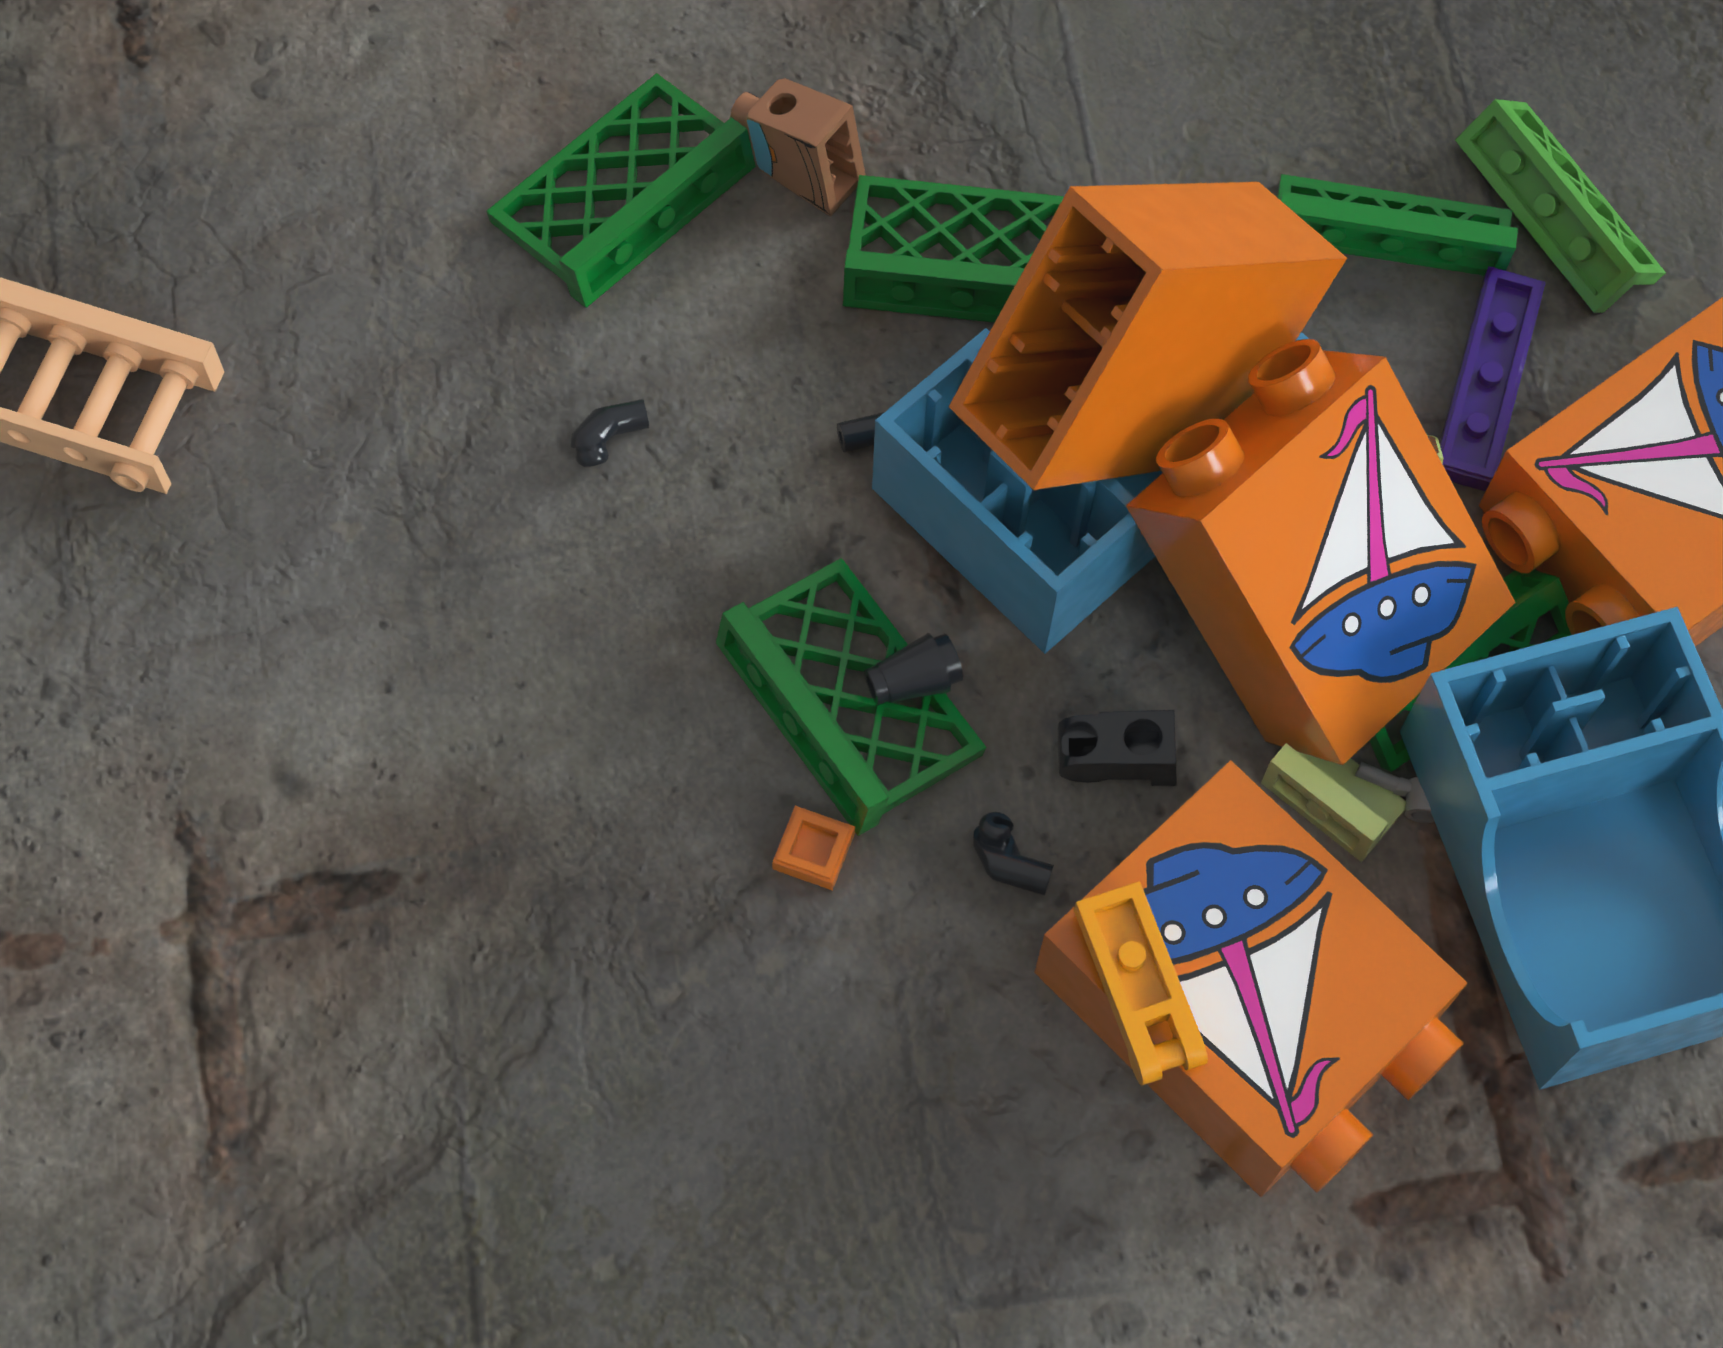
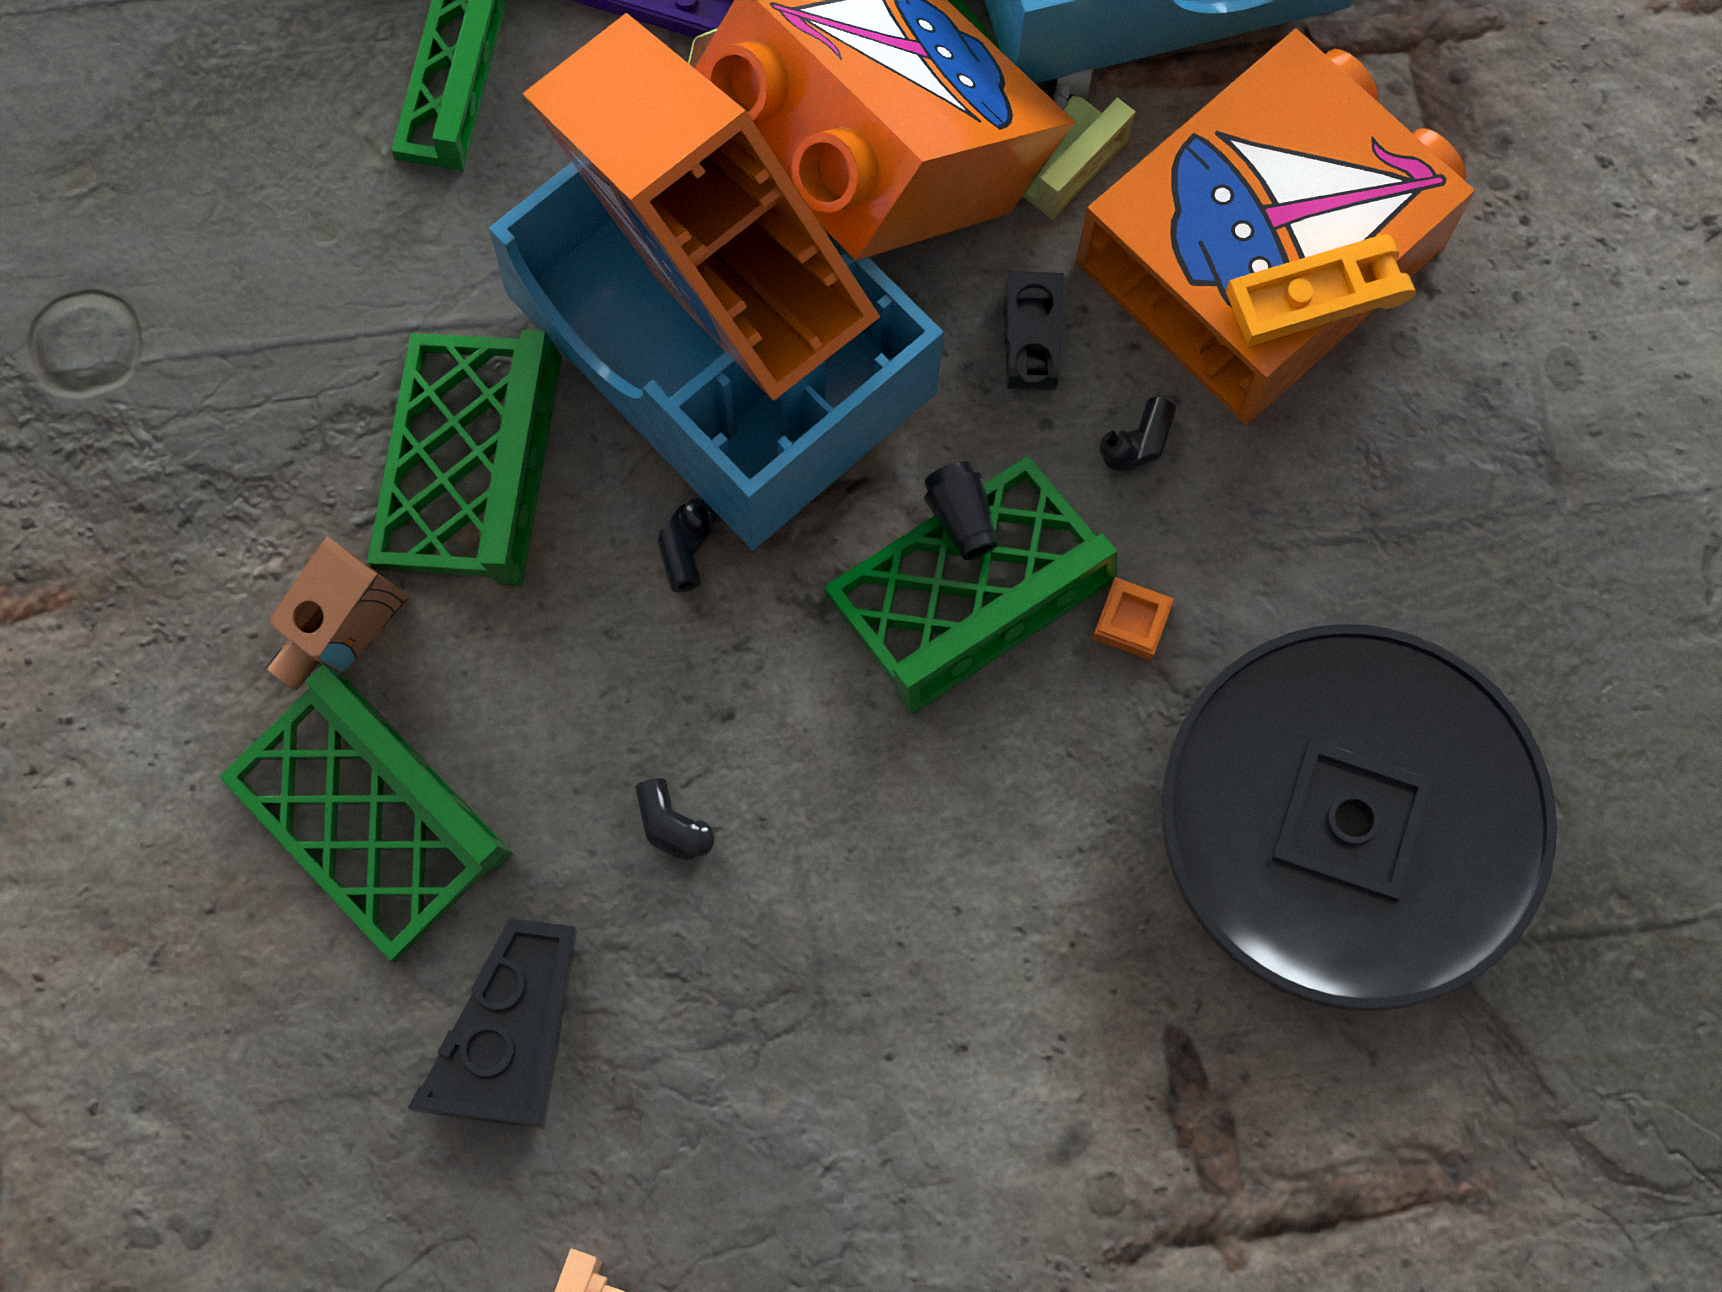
camera: 90 degrees left, 5 degrees up
none -> black wing [408,918,577,1129]
none -> black dish [1161,624,1557,1011]

